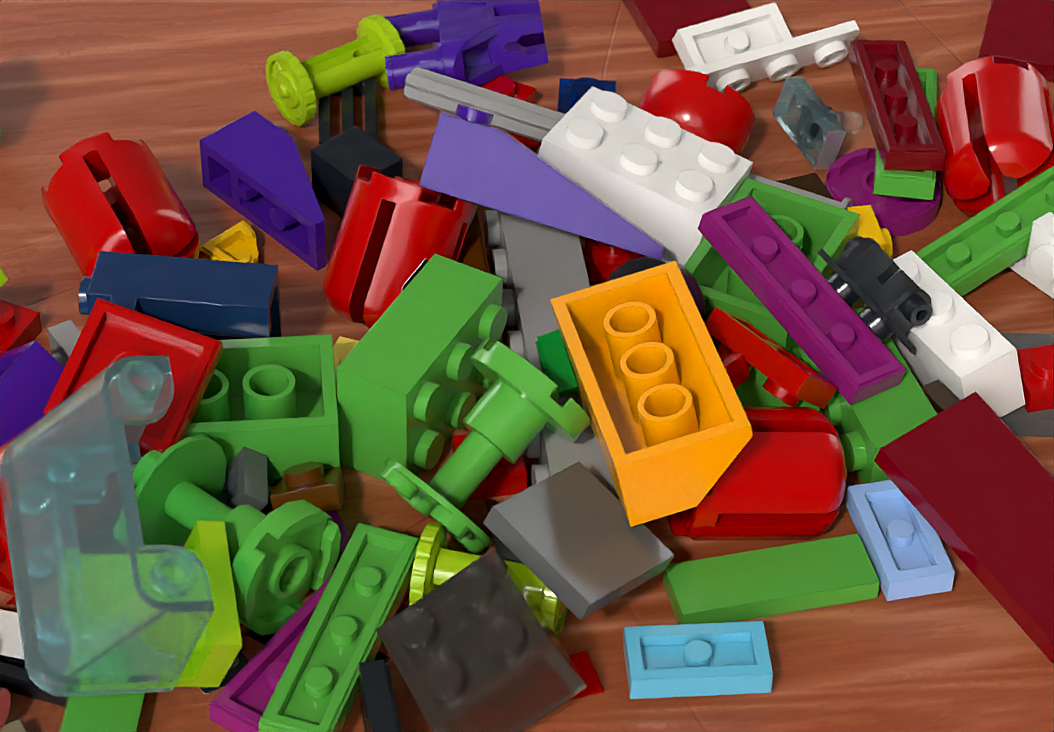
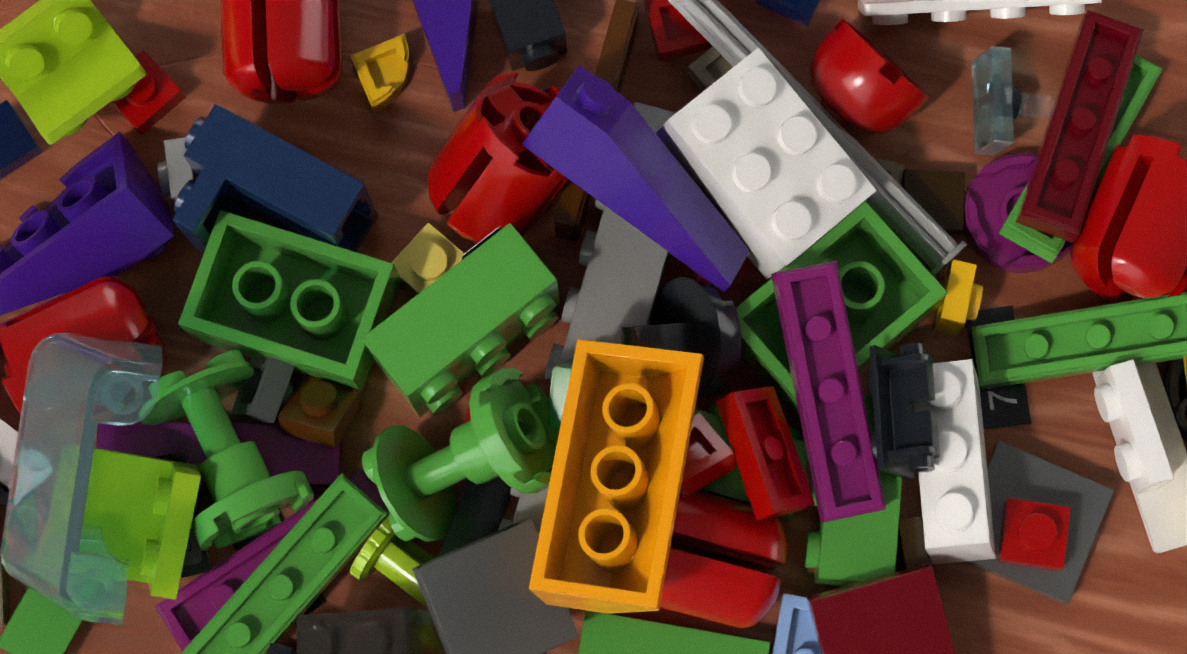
camera: 30 degrees right, 35 degrees up
red tile [43,298,223,457] -> none

